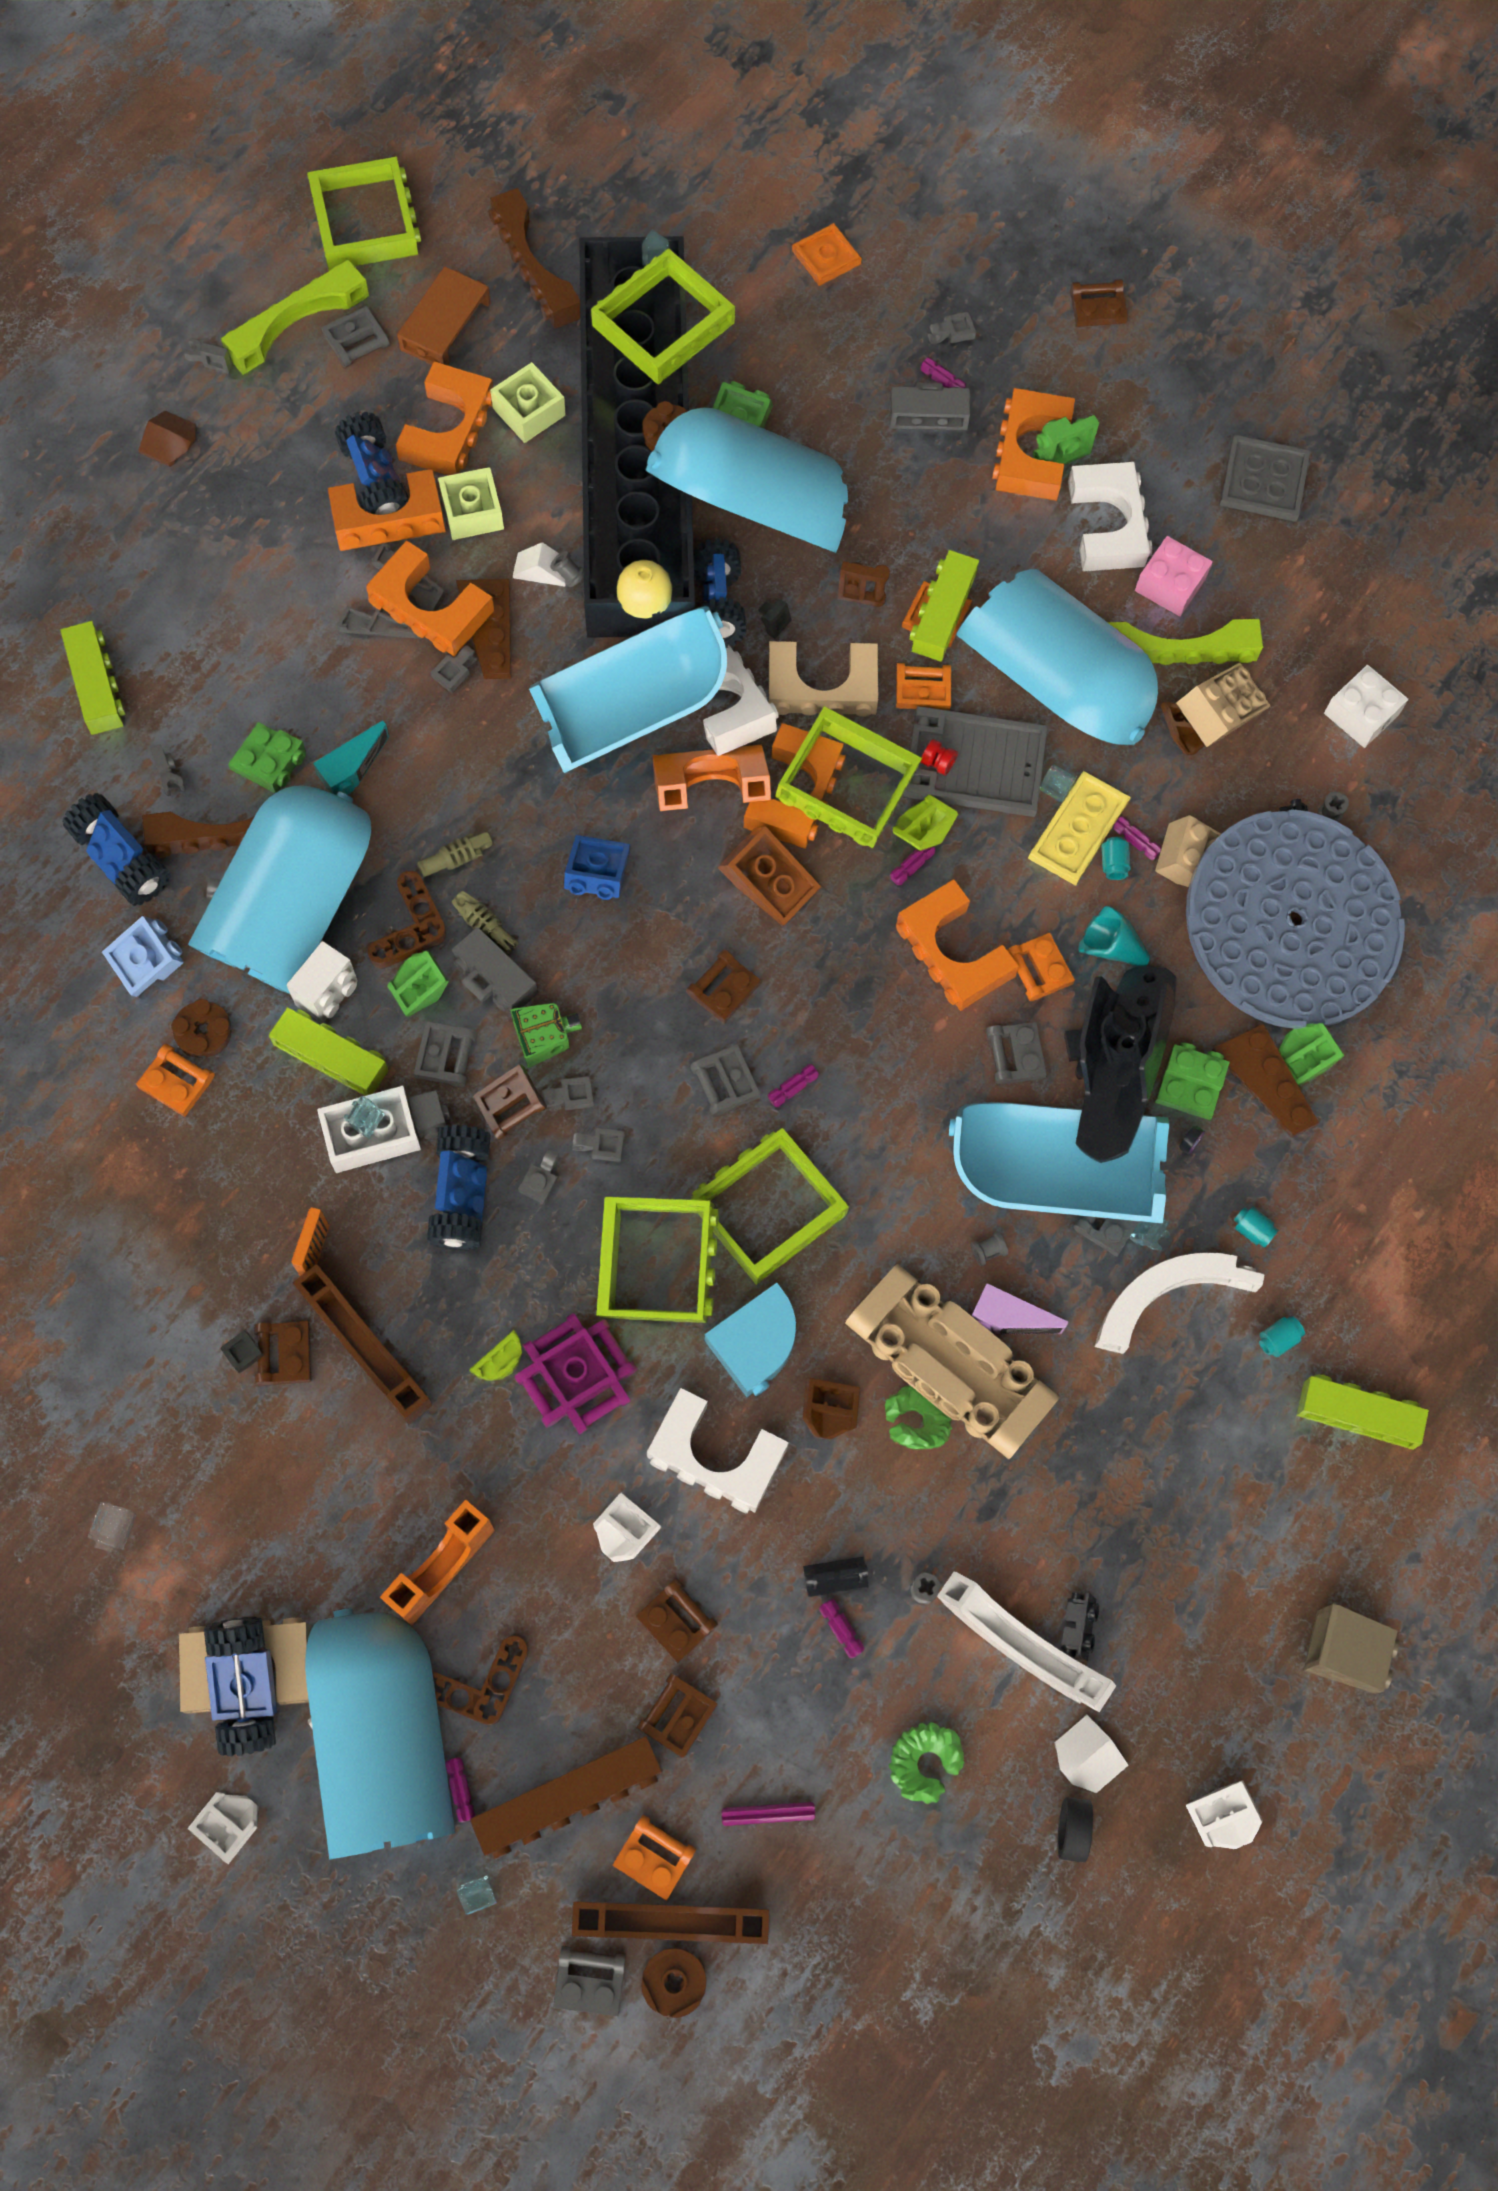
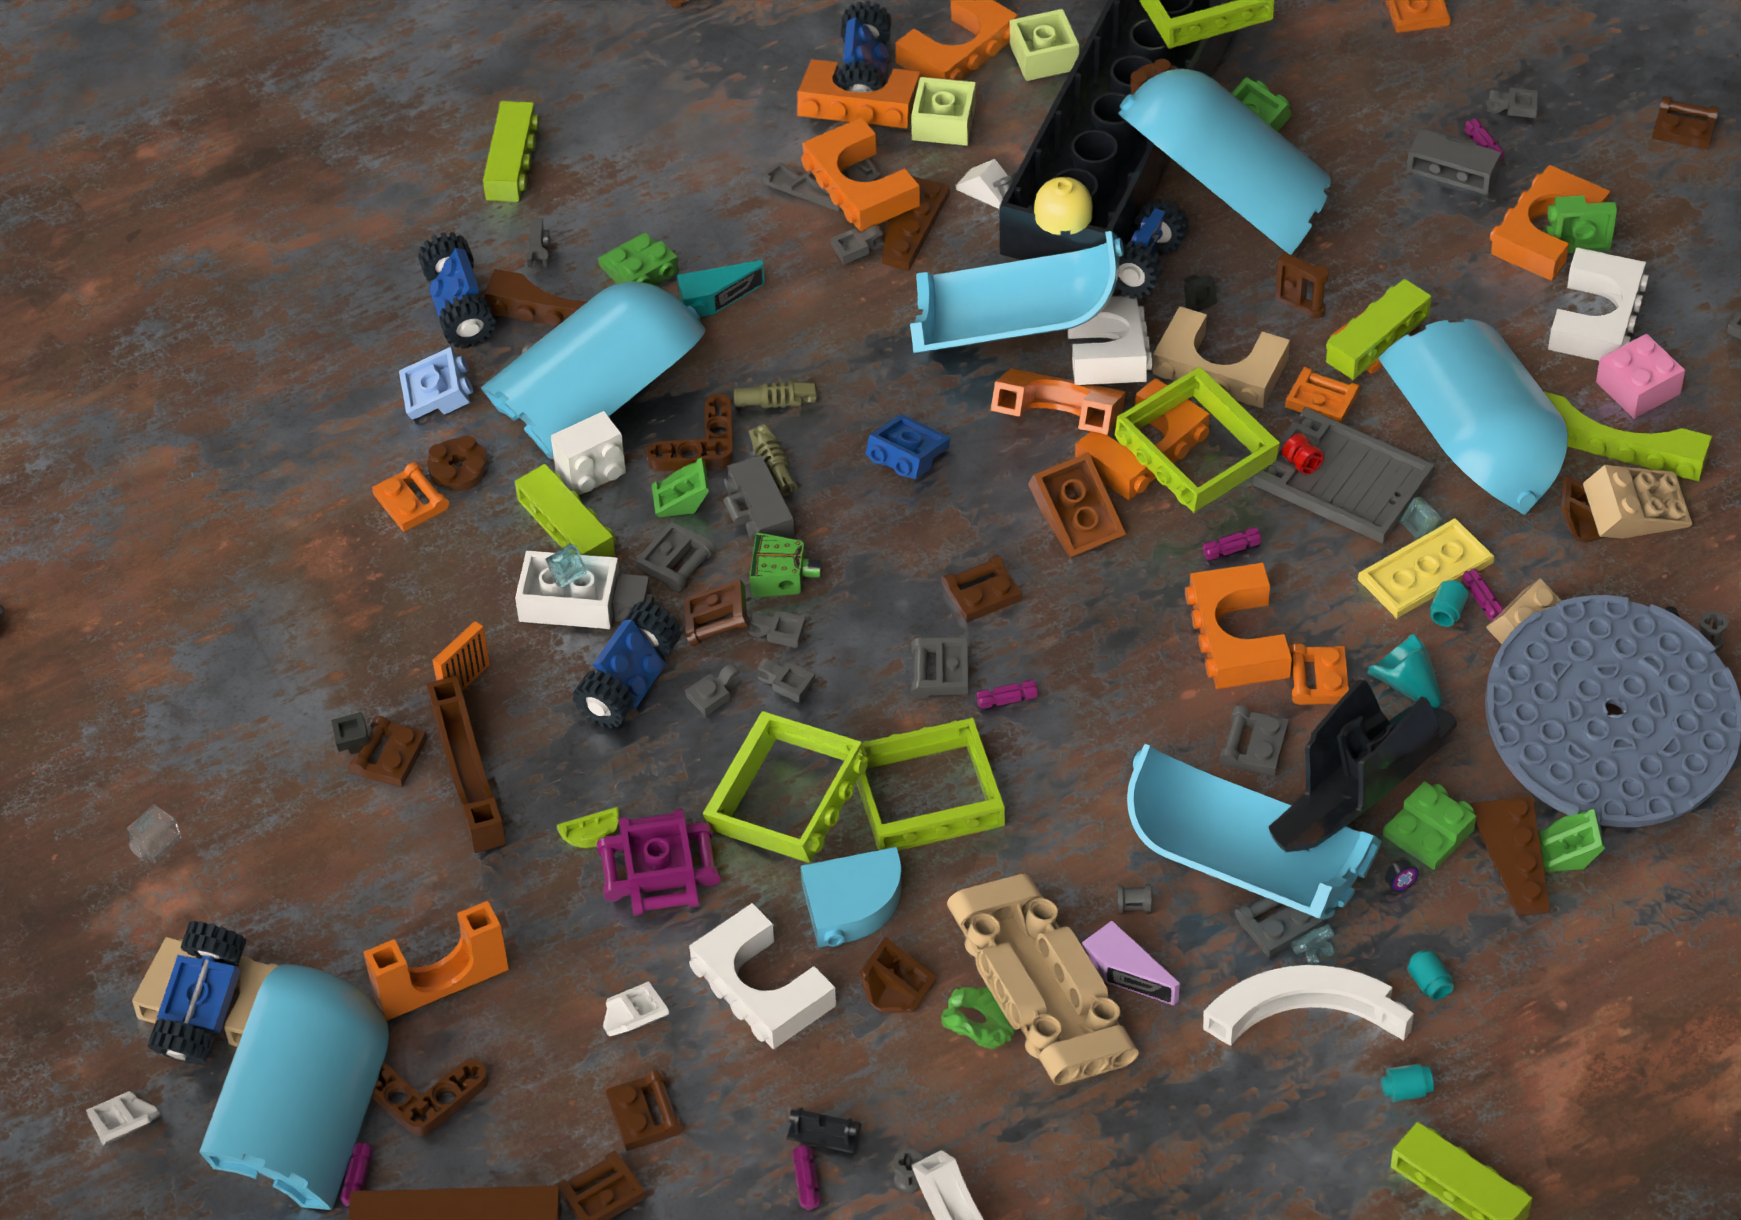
camera: 30 degrees right, 20 degrees down
lime slope [893,795,958,851] -> none

